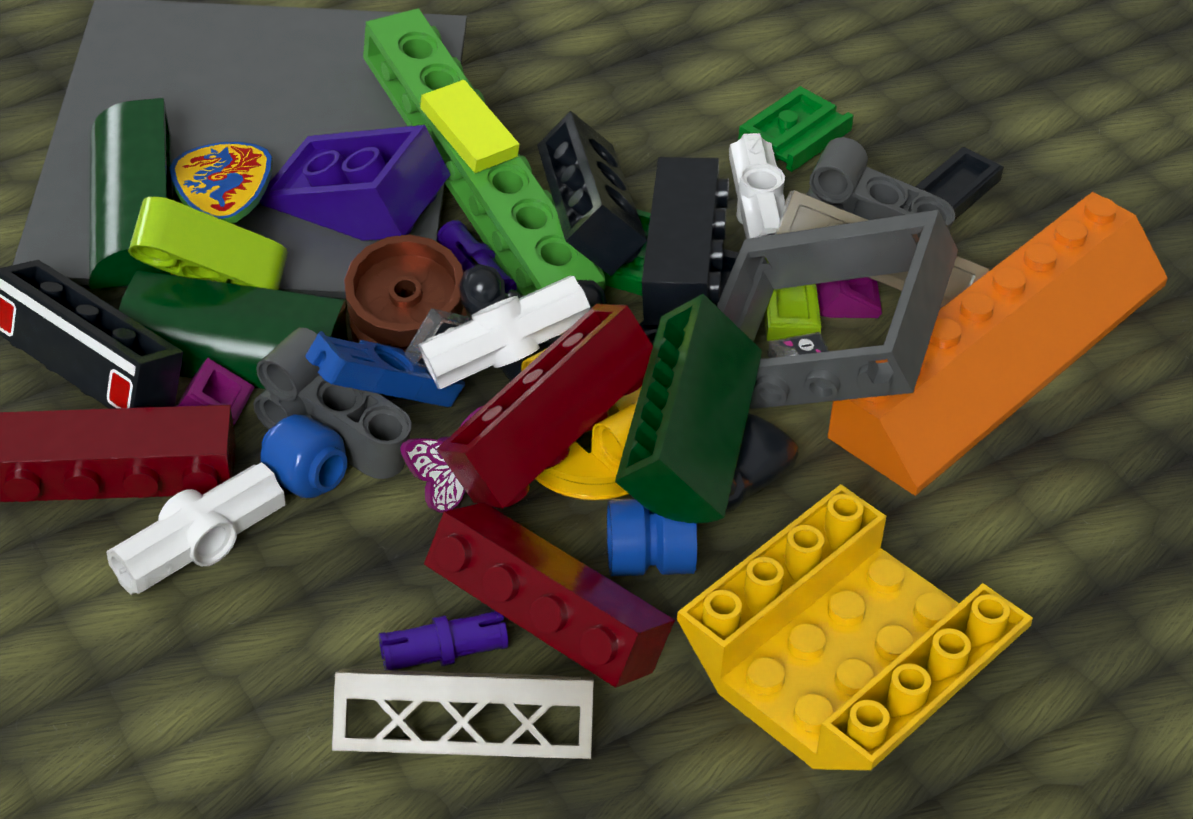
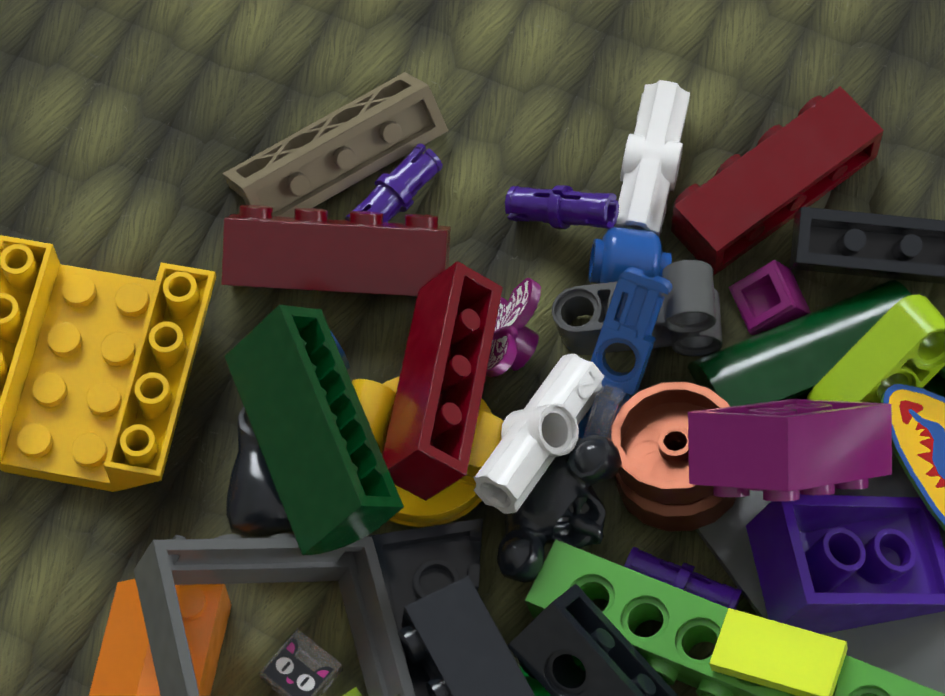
camera: 150 degrees right, 20 degrees up
none -> dark purple pin [505,185,619,230]
none -> magenta brick [688,399,892,501]

